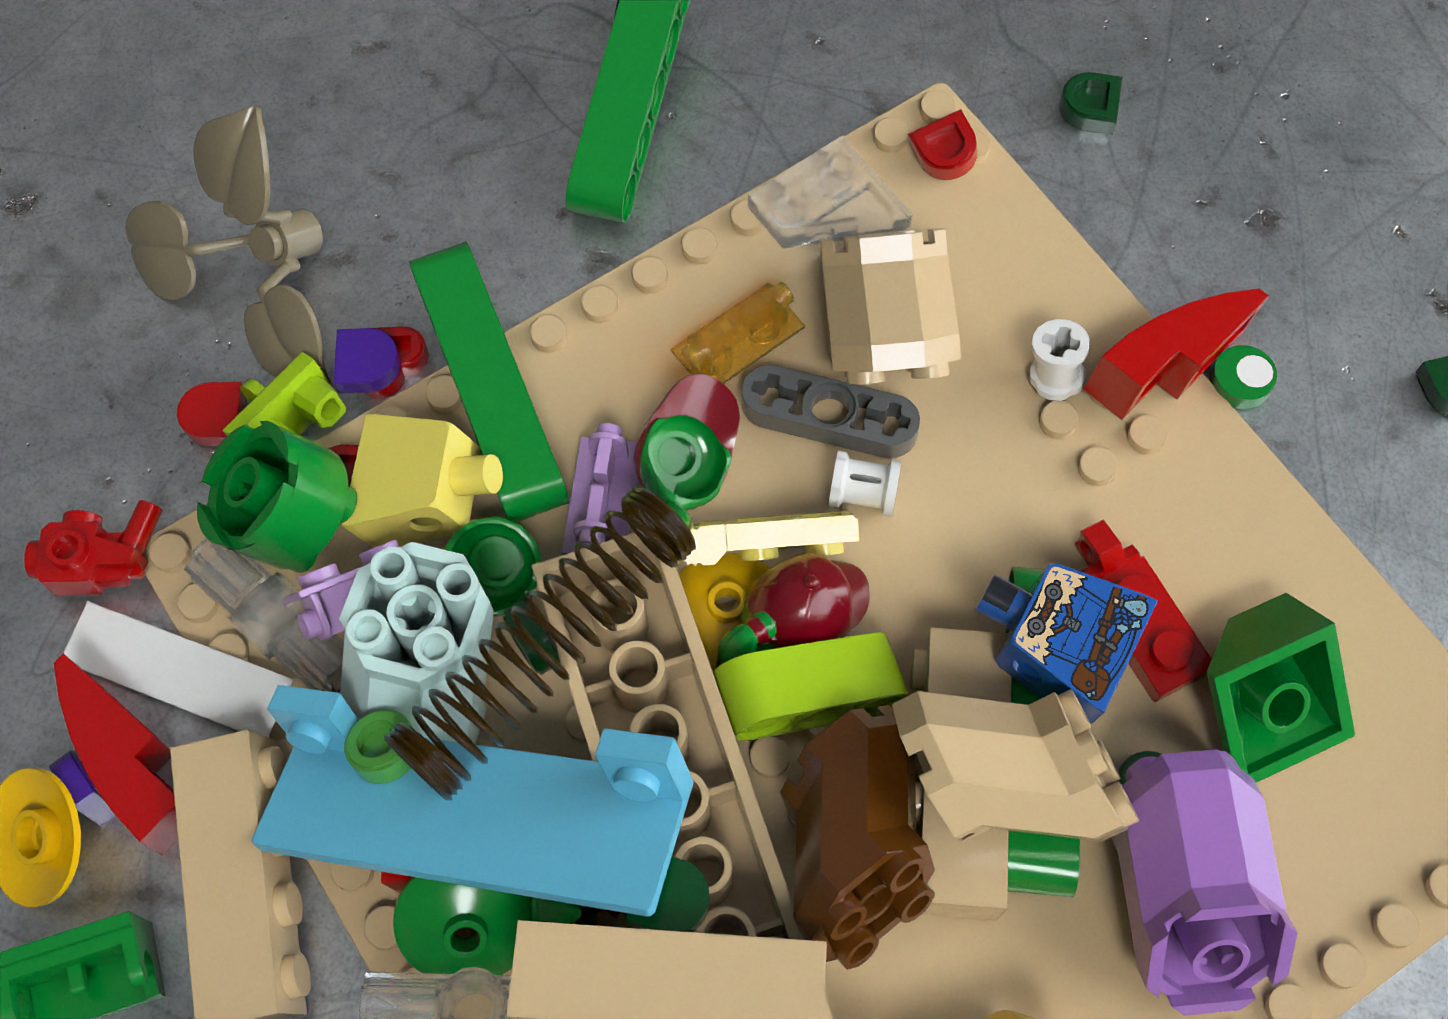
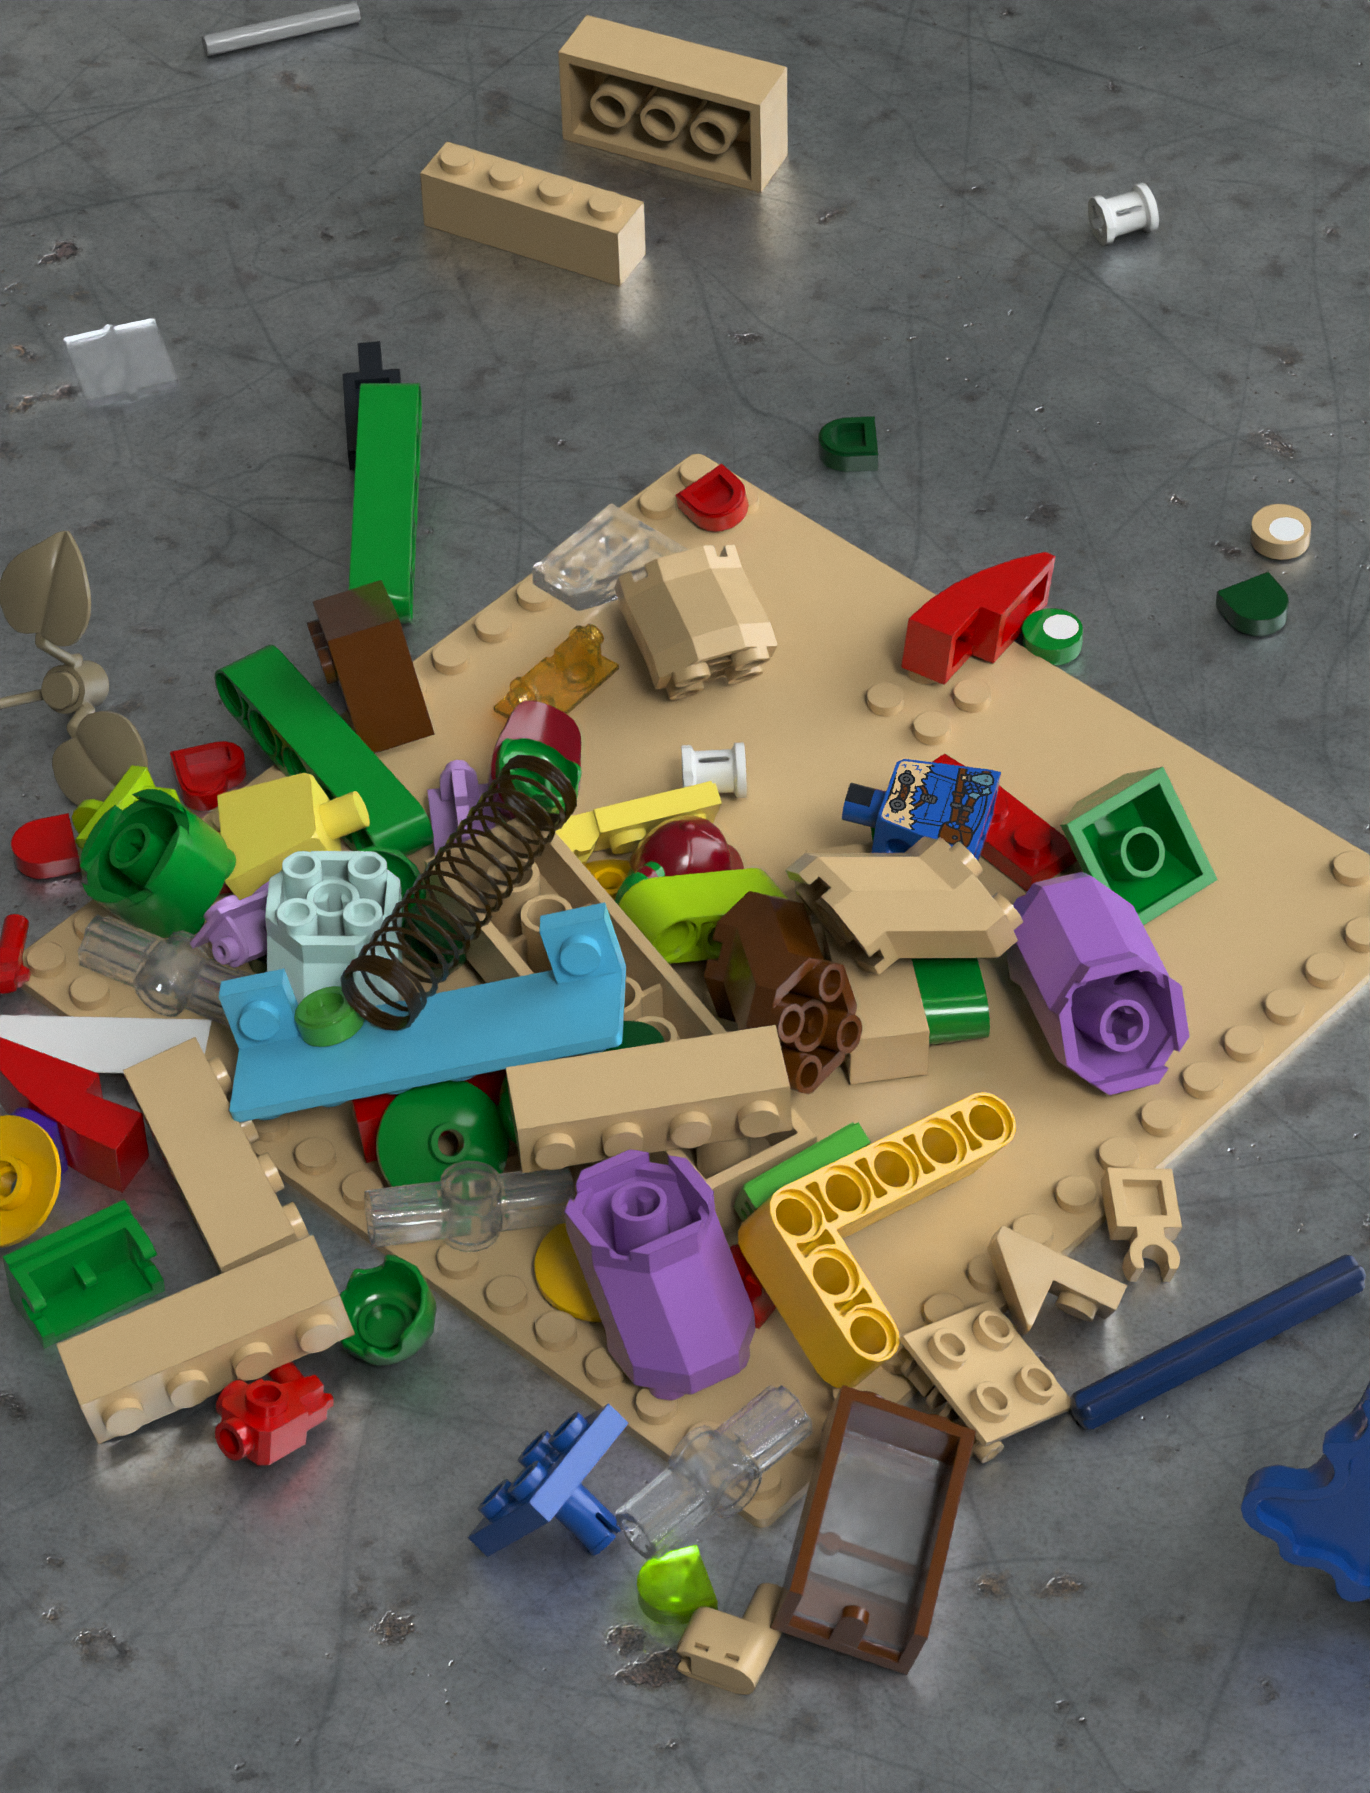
camera: 15 degrees left, 20 degrees down
dark purple tile [333,328,401,394] -> none
dark grey beam [742,365,920,458] -> none
white bush [1029,319,1090,401] -> none
none -> reddish brown wedge [306,580,435,753]

